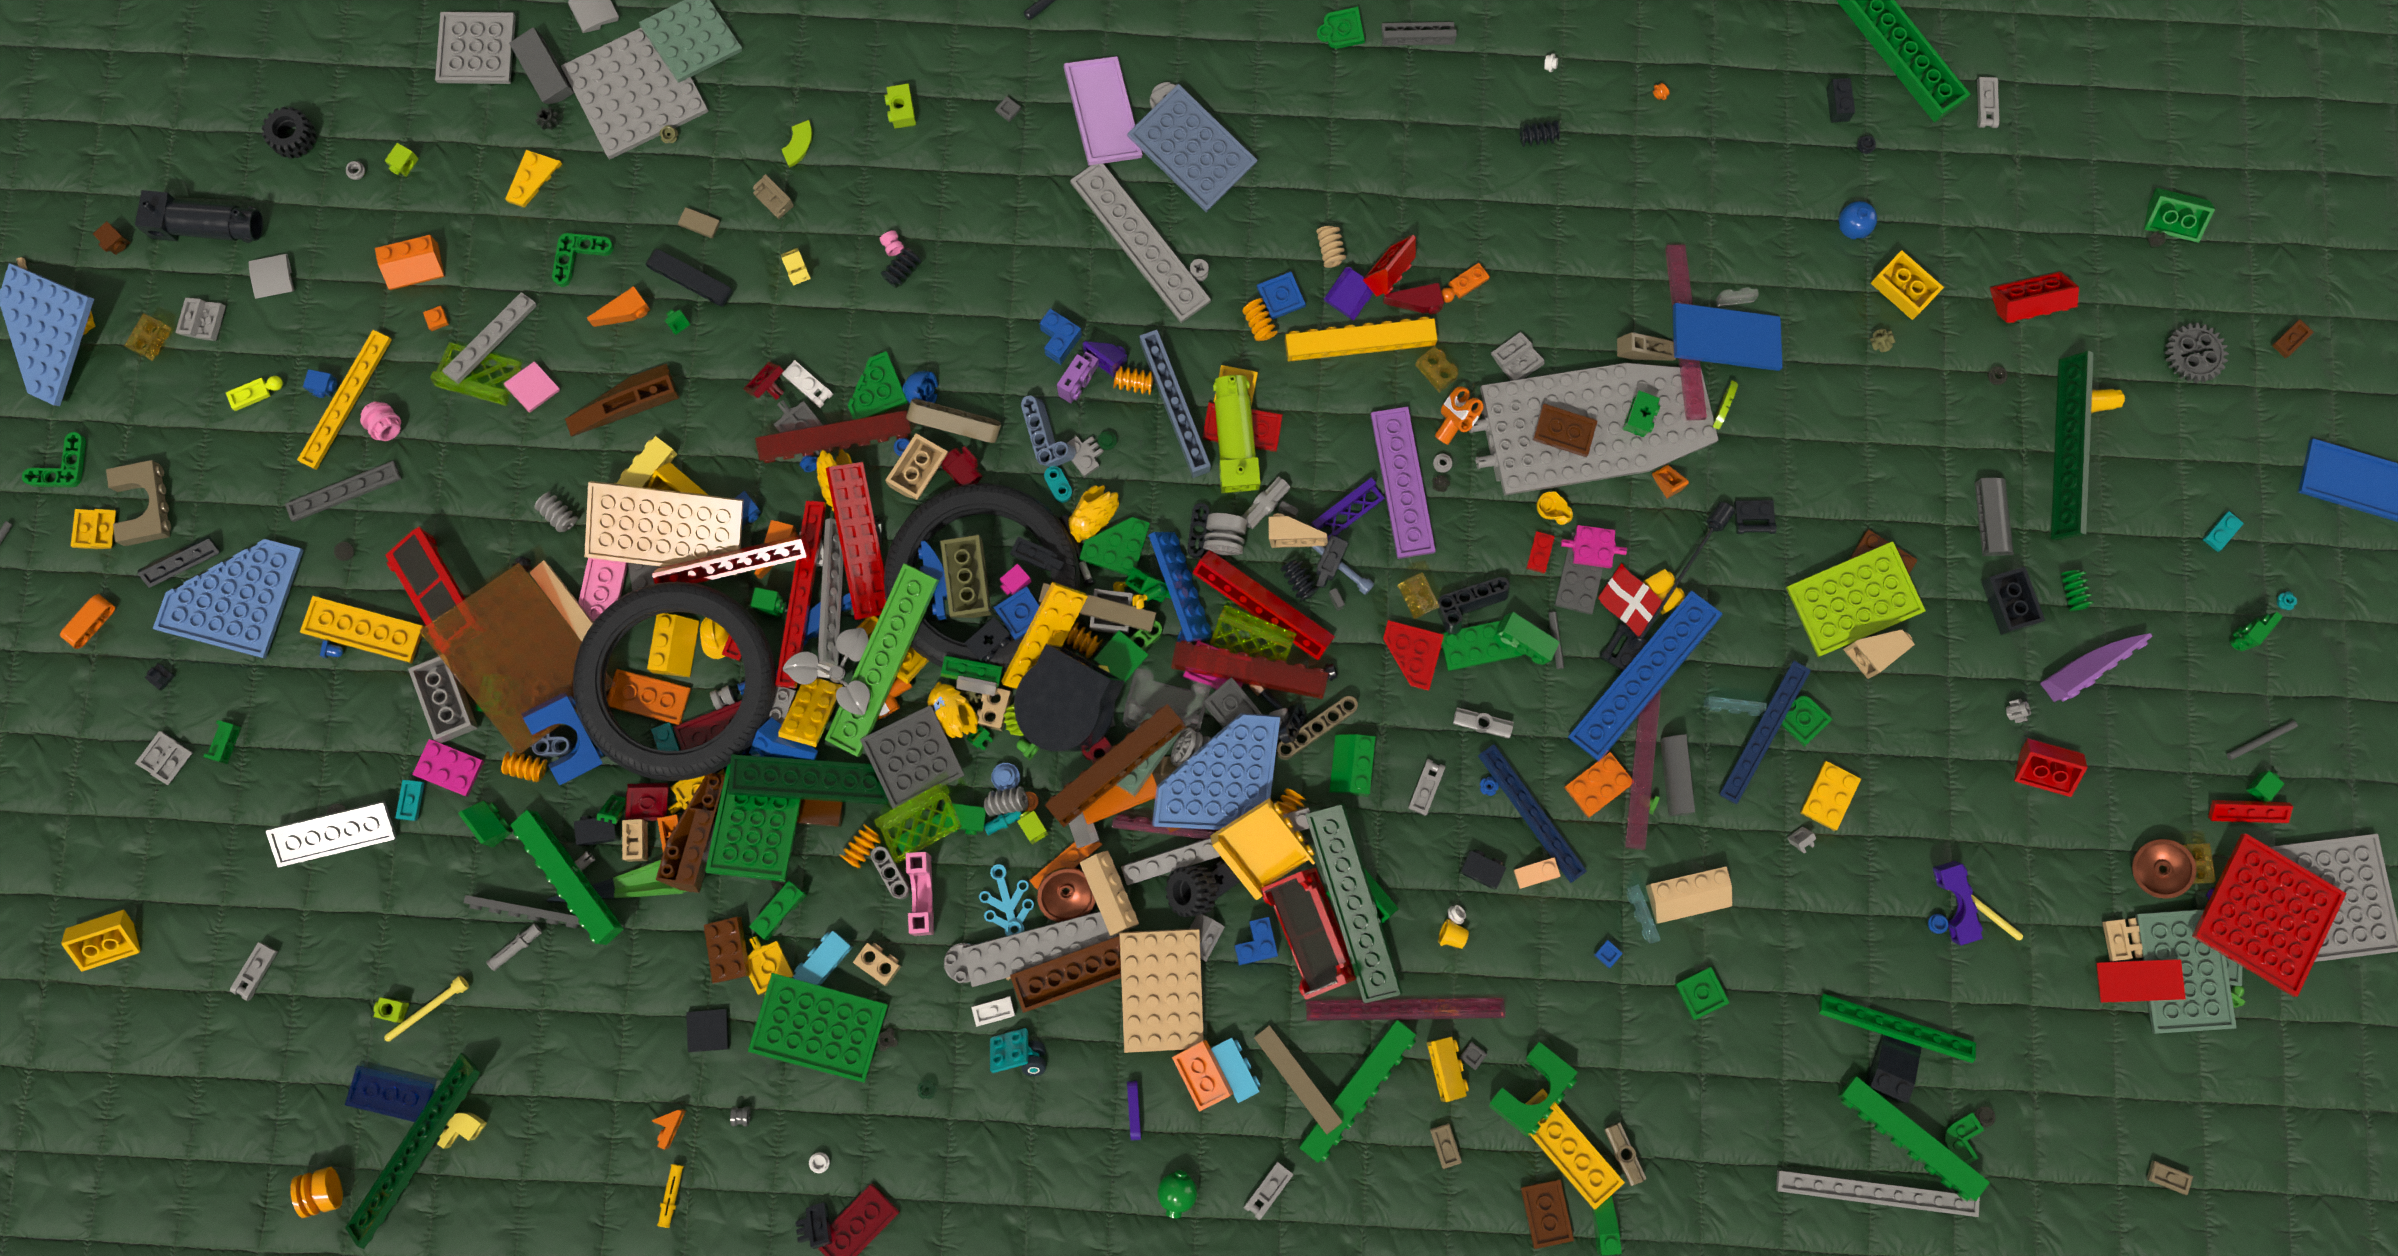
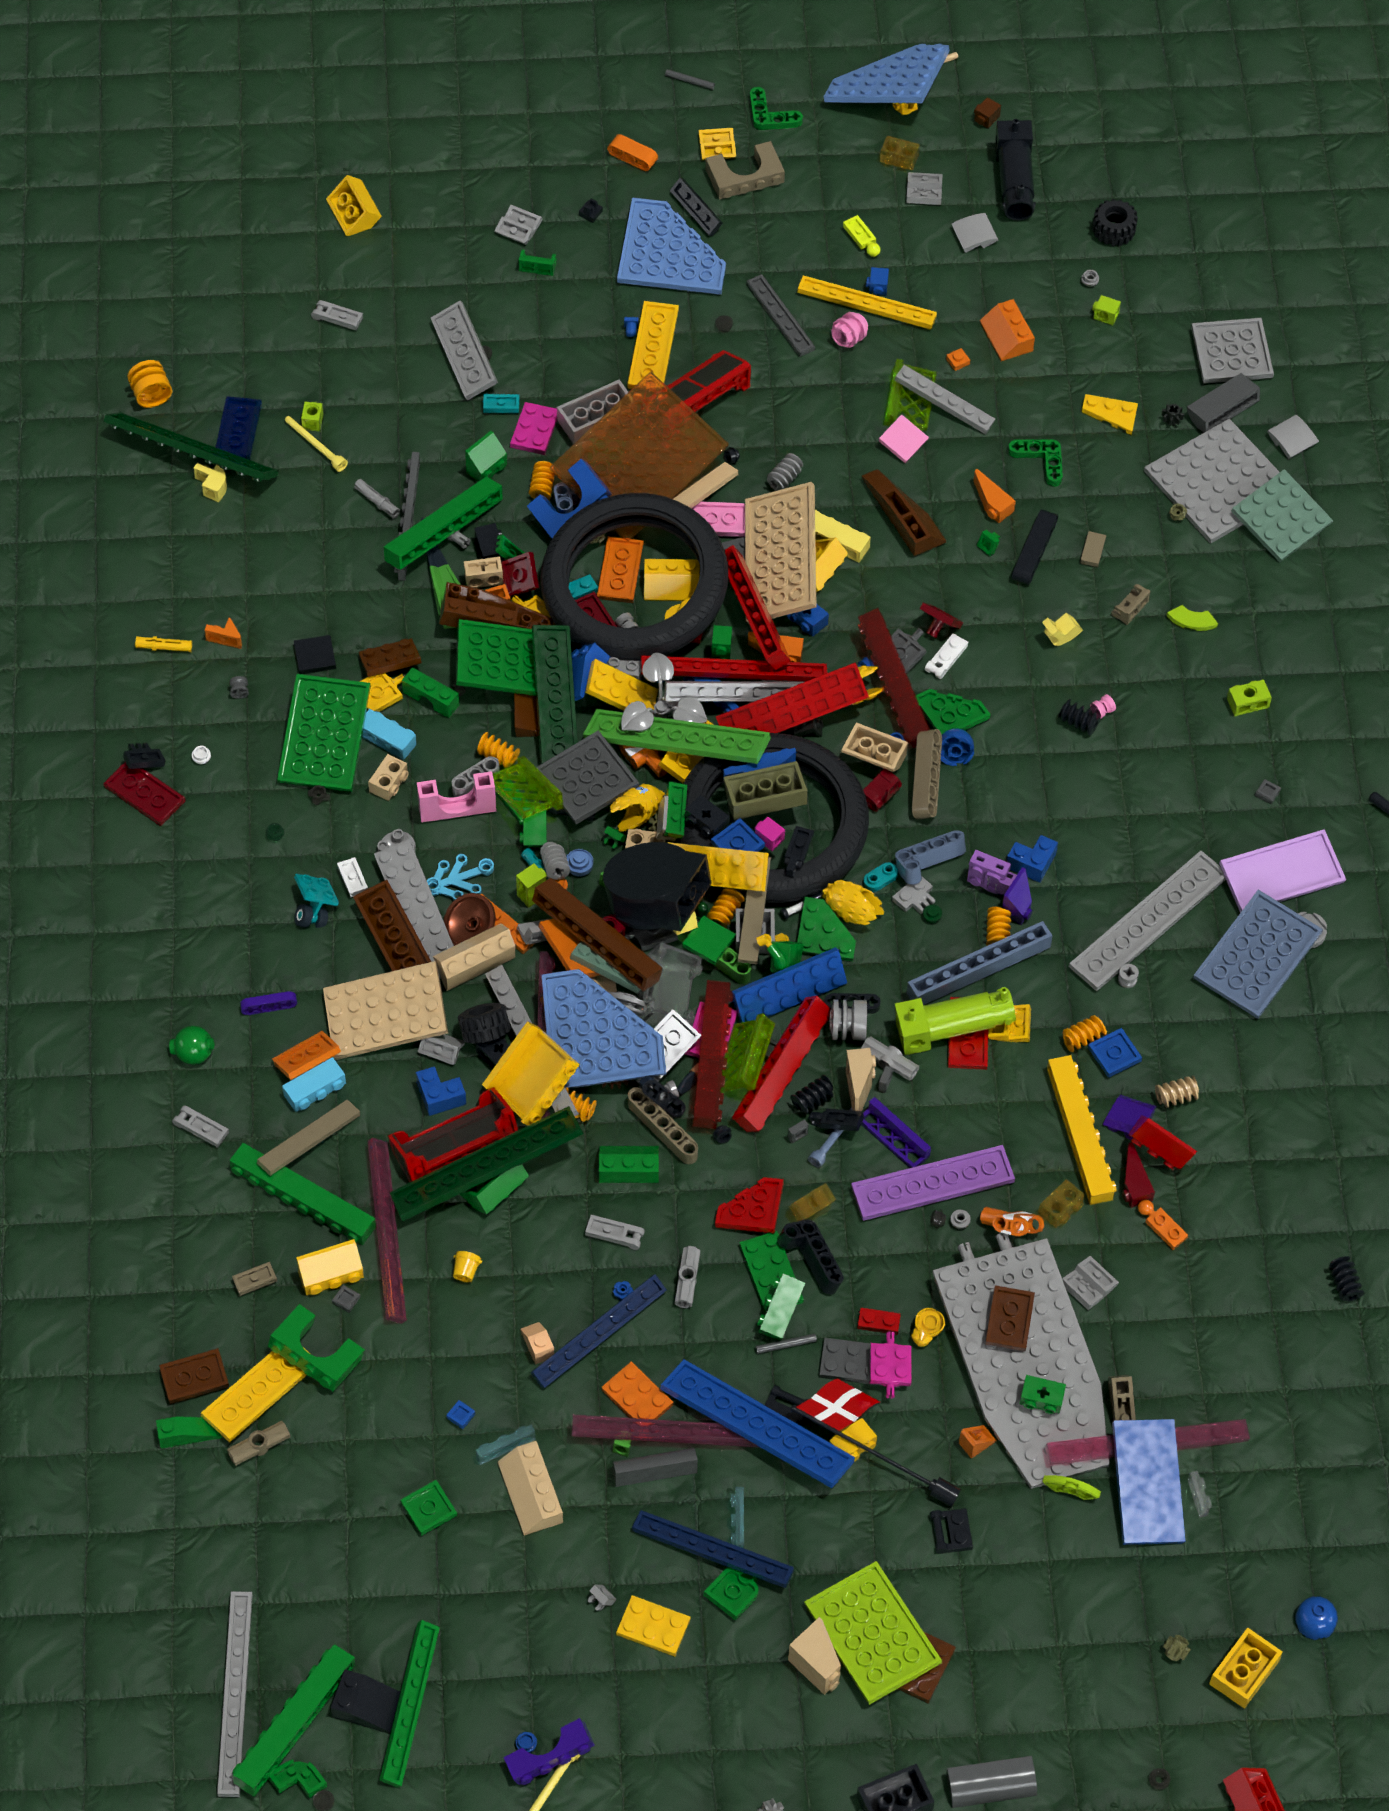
camera: 85 degrees right, 20 degrees down
white plate [1448,905,1466,925] -> none
black brick [1459,849,1507,890] -> none

